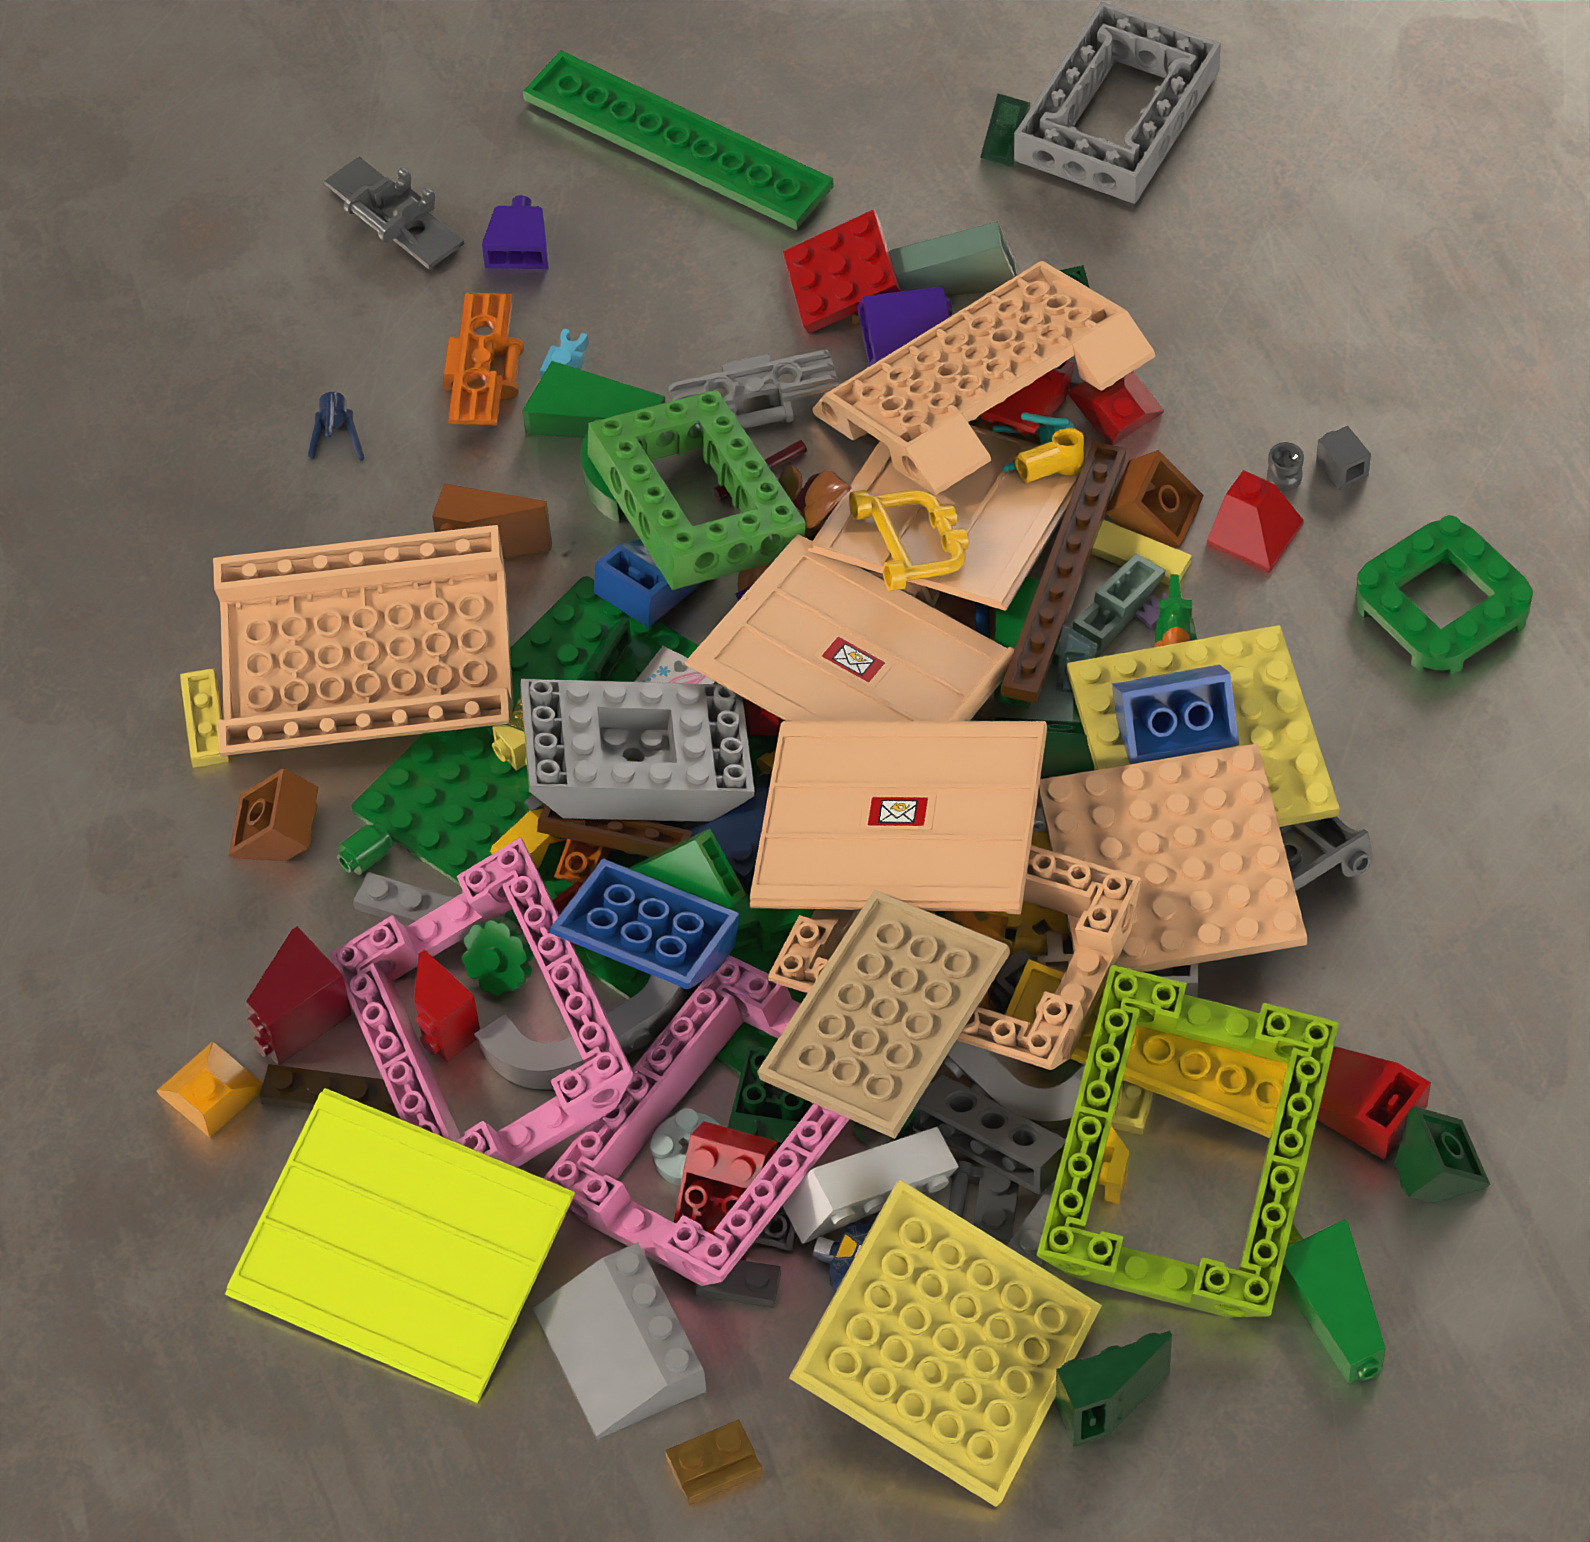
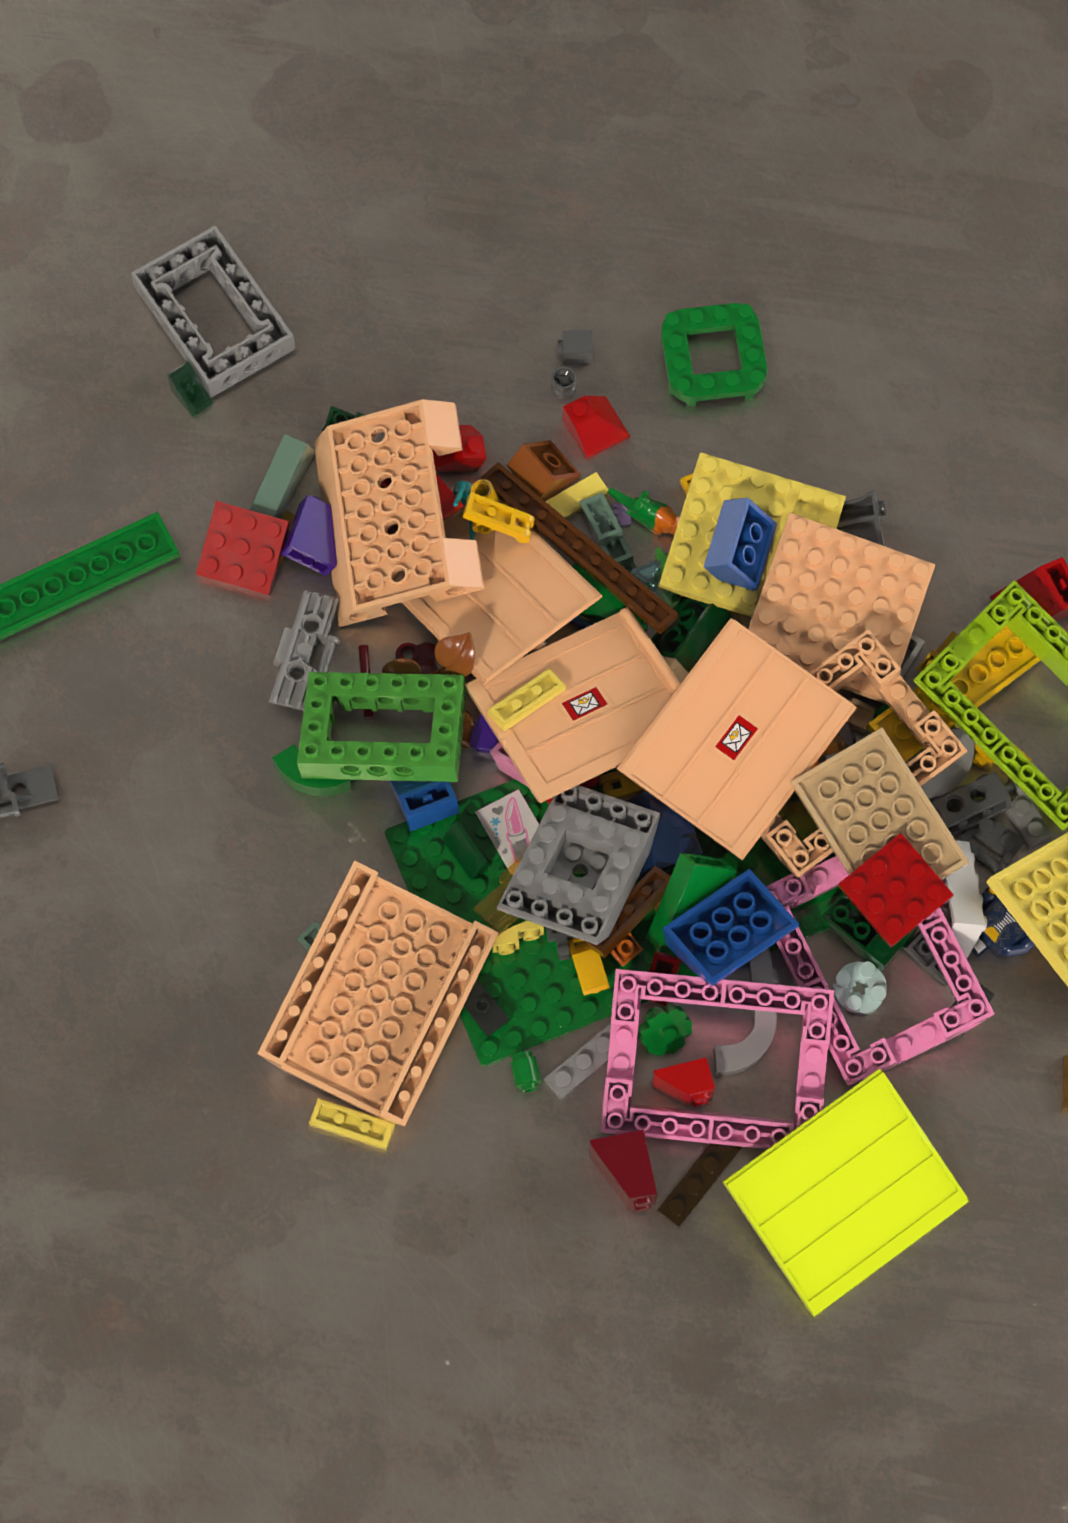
camera: 65 degrees left, 15 degrees up
light orange slope [157,1042,263,1138] -> none
dark orange slope [228,768,319,861] -> none
dark blue plant [308,392,365,461] -> none
dark orange slope [432,483,552,559] -> none
orange piece [443,293,524,425] -> none
dark purple torso [482,195,549,270] -> none
green slope [522,361,665,438] -> none
light grey slope [533,1242,707,1440] -> none
medium azure plate [540,328,589,378] -> none
red slope [674,1121,778,1261] -> none
yellow bar [849,490,969,591] -> none
none -> yellow plate [462,492,535,543]
none -> pearl dark grey plate [463,979,509,1037]
none -> light yellow tile [488,668,566,732]
none -> red plate [838,833,954,947]

